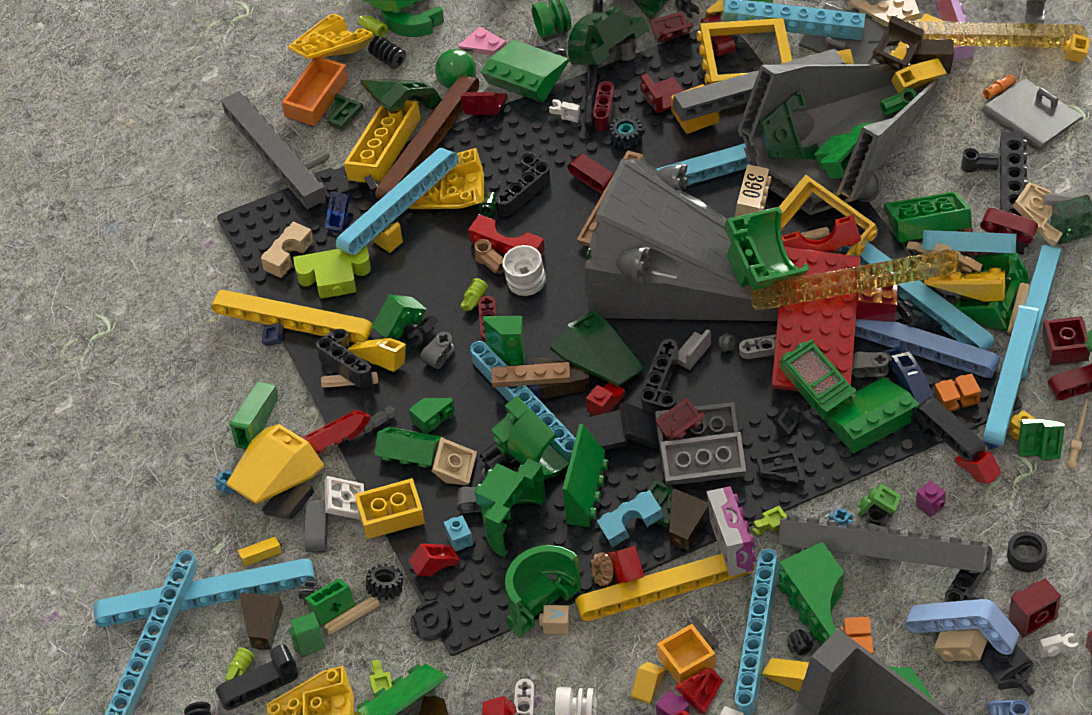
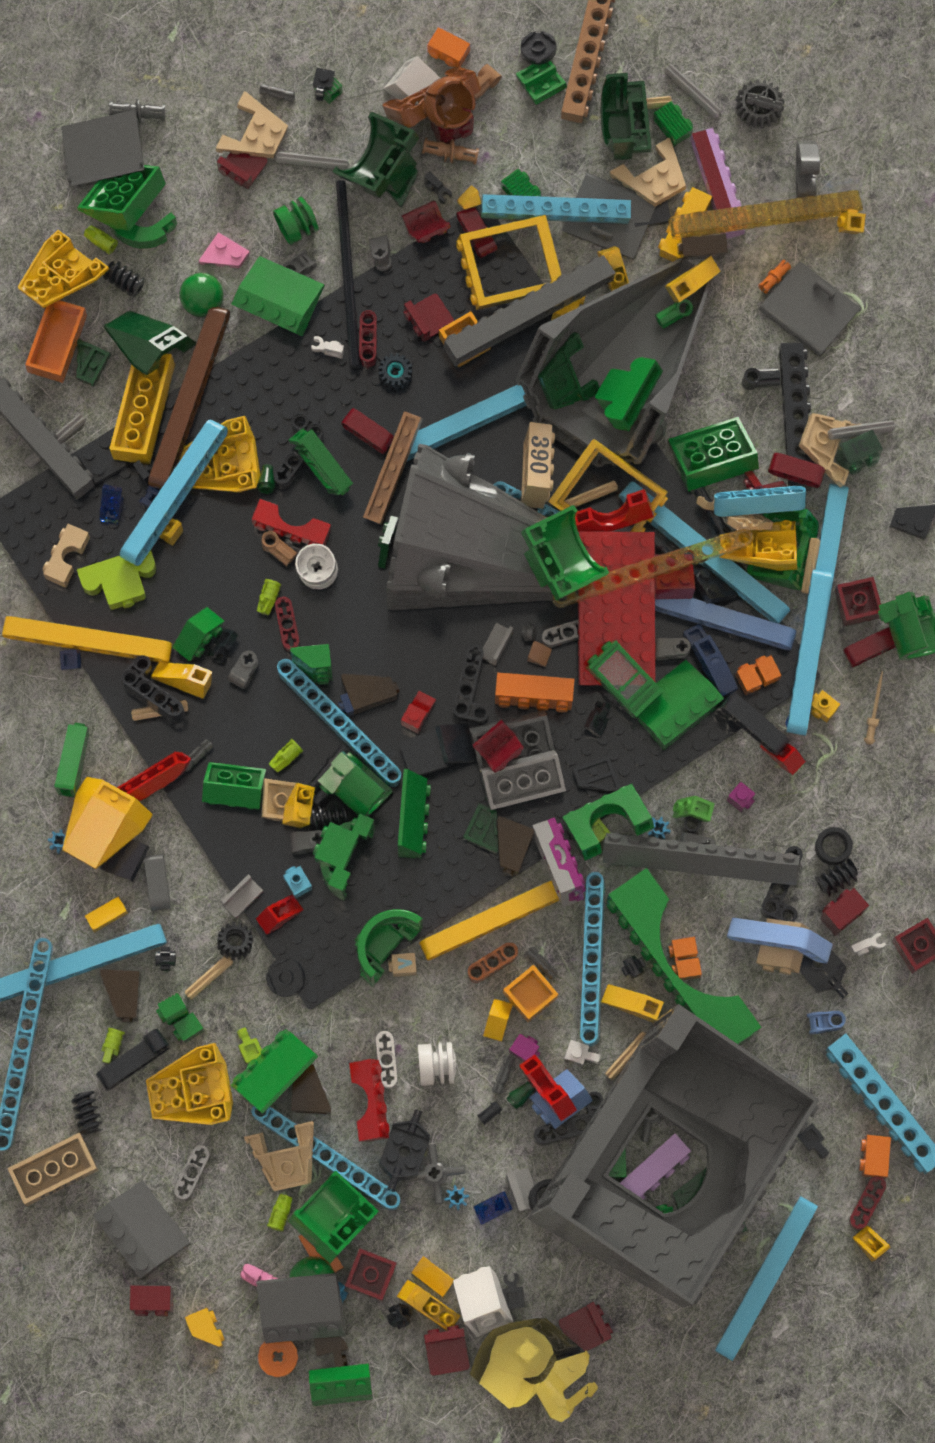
camera: 15 degrees left, 25 degrees up
green brick [305,578,356,625] -> none
white piece [324,476,364,520] -> none
yellow brick [354,478,425,539] -> none
green slope [409,398,455,434] -> none
dark red bracket [461,92,508,116] -> none
medium nougat plate [491,362,570,388] -> none
dark green wedge [550,310,644,387] -> none
dark green piece [568,6,650,65] -> none
medium nougat gear [590,553,613,586] -> none
medium azure arch [597,490,664,547] -> none
red piece [607,546,644,584] -> none
red wing [675,667,723,714] -> none
dark brown window [872,15,925,71] -> none
green slope [1017,419,1065,460] -> none
none -> green brick [173,1012,205,1044]
none -> light grey panel [221,874,264,919]
none -> lime hinge [269,739,303,773]
none -> yellow slope [282,783,315,828]
none -> green door [288,428,353,495]
none -> dark orange beam [468,942,518,983]
none -> orange piece [495,672,574,712]
none -> medium nougat slope [527,641,552,667]
none -> green arch [563,784,654,861]
none -> black piece [815,859,858,897]

